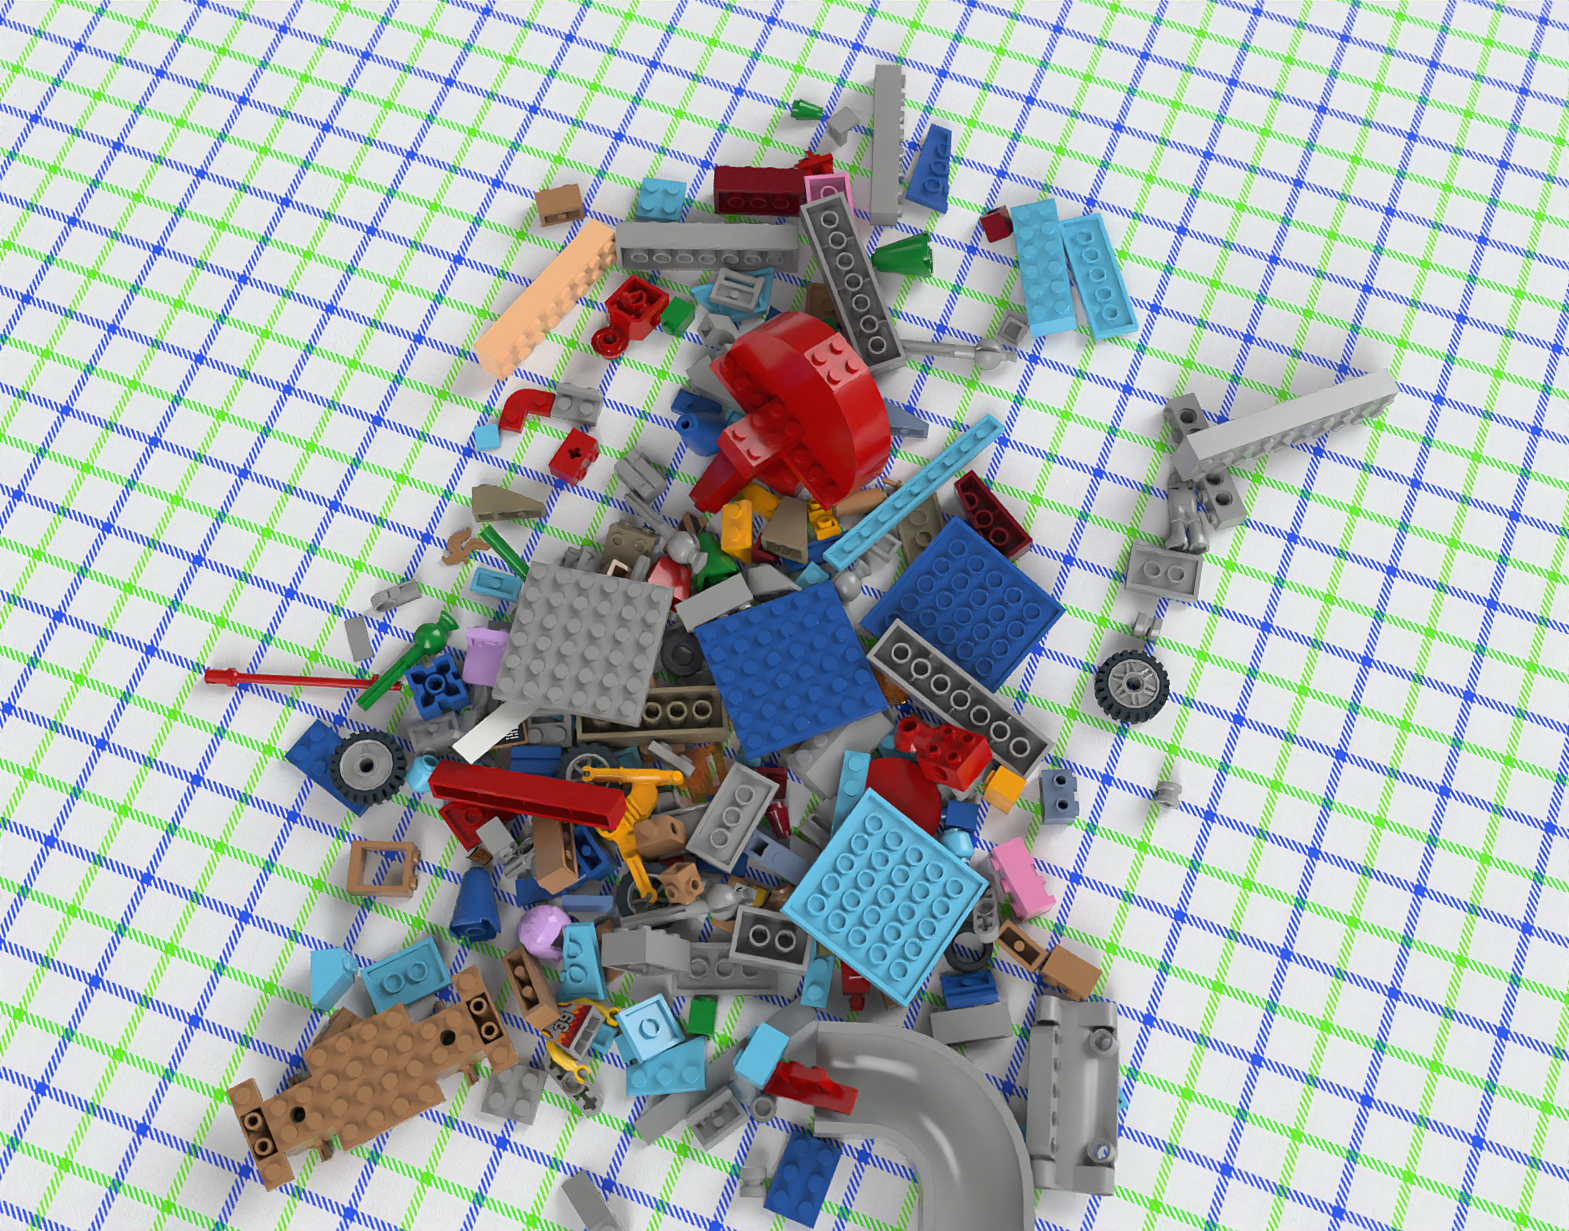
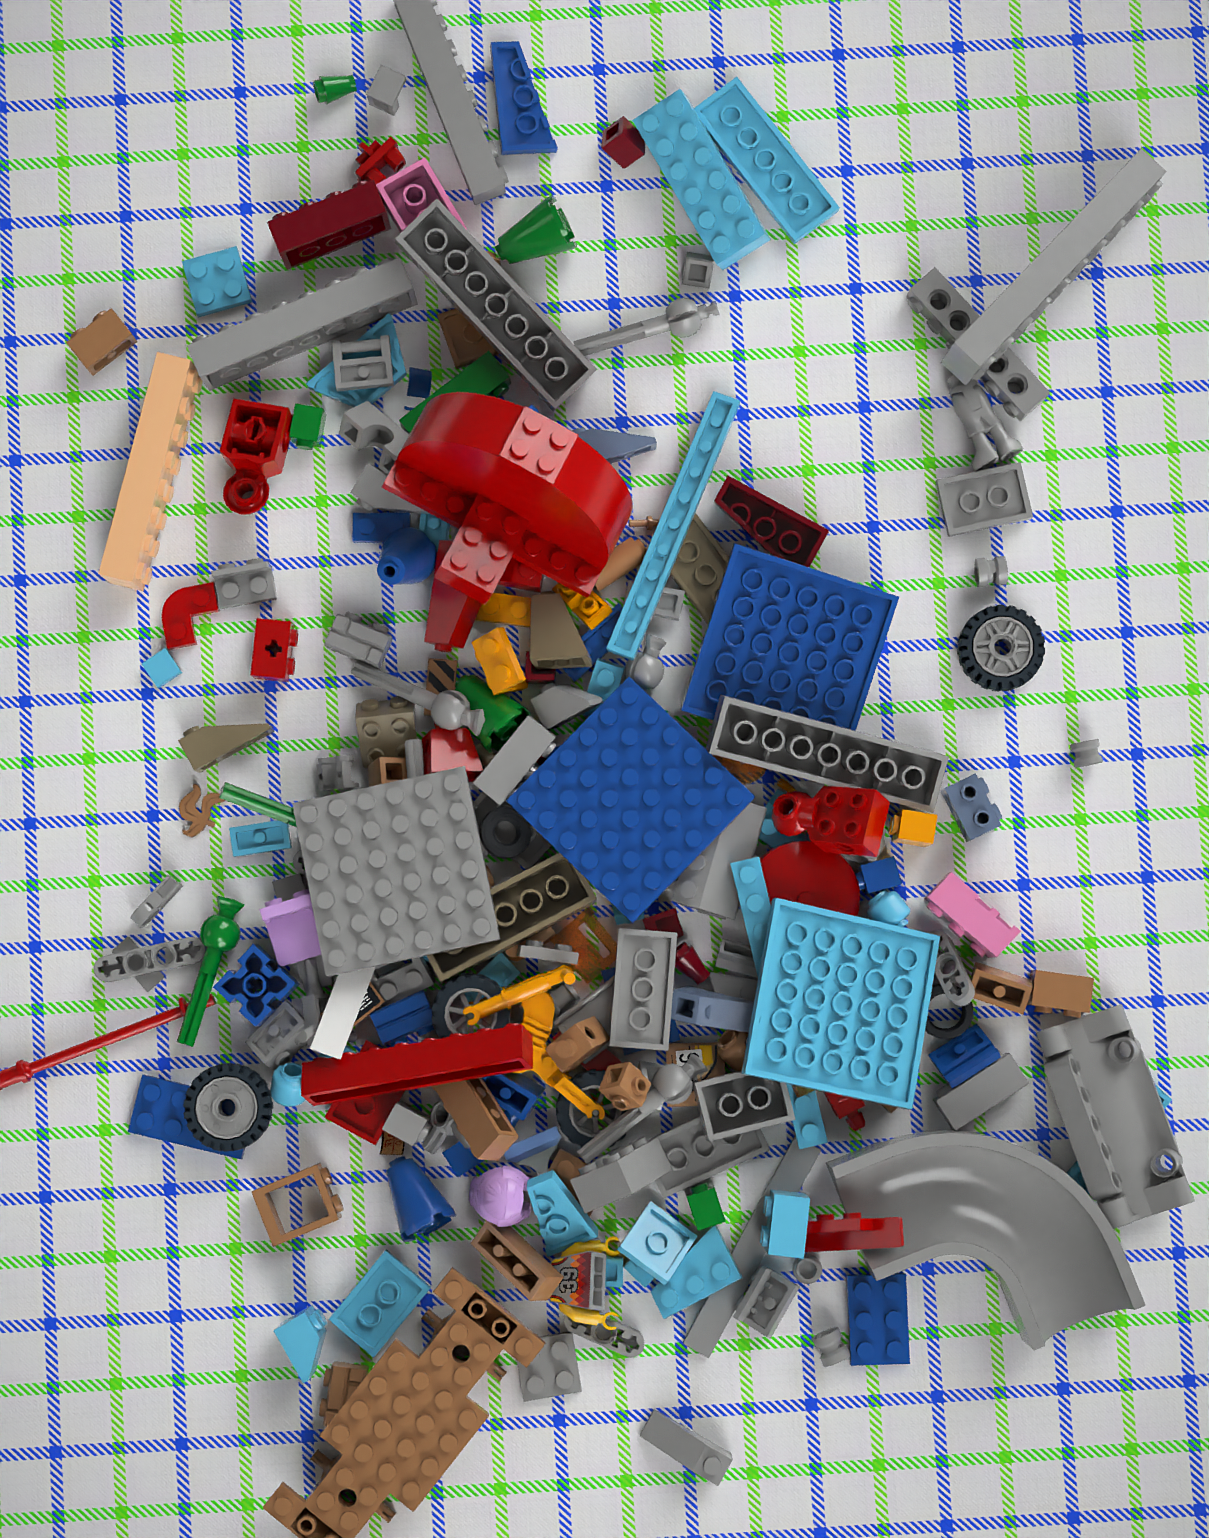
camera: 20 degrees left, 15 degrees up
none -> light grey beam [94,937,206,982]

